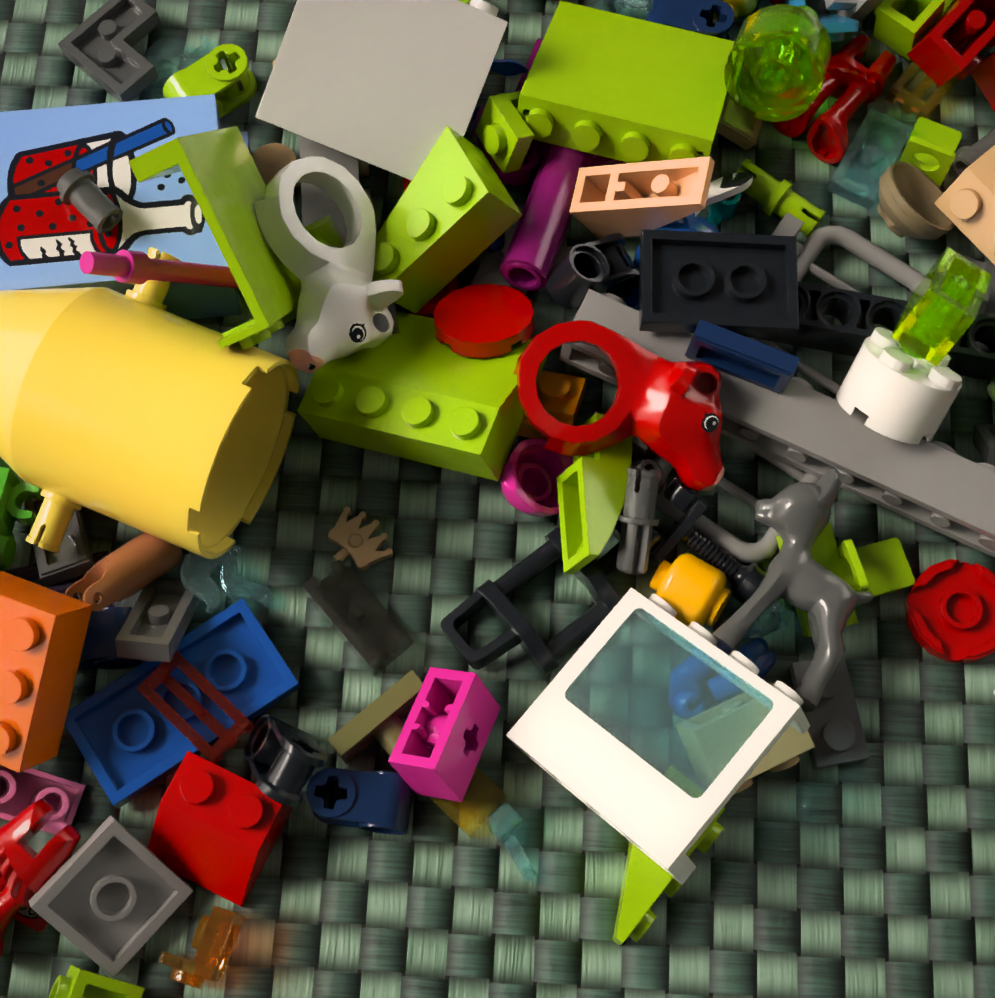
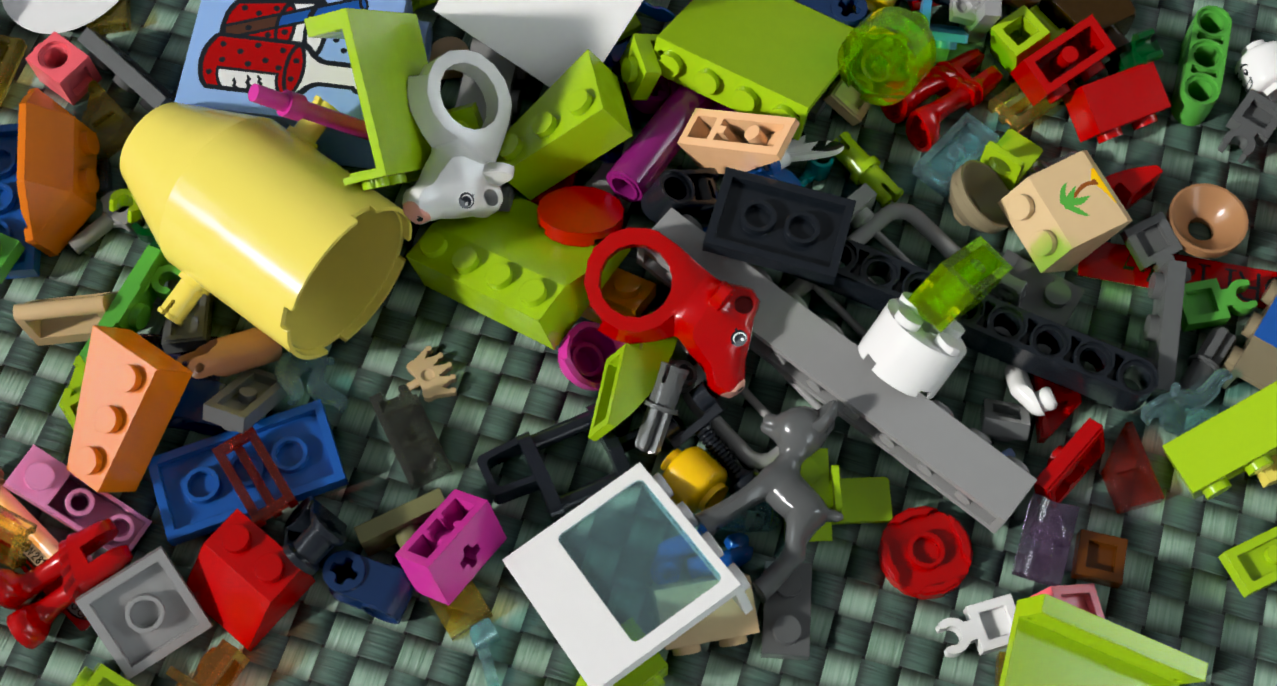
camera: 15 degrees right, 5 degrees down
dark grey pin [57,168,123,234] -> none
dark blue tile [685,319,800,394] -> none

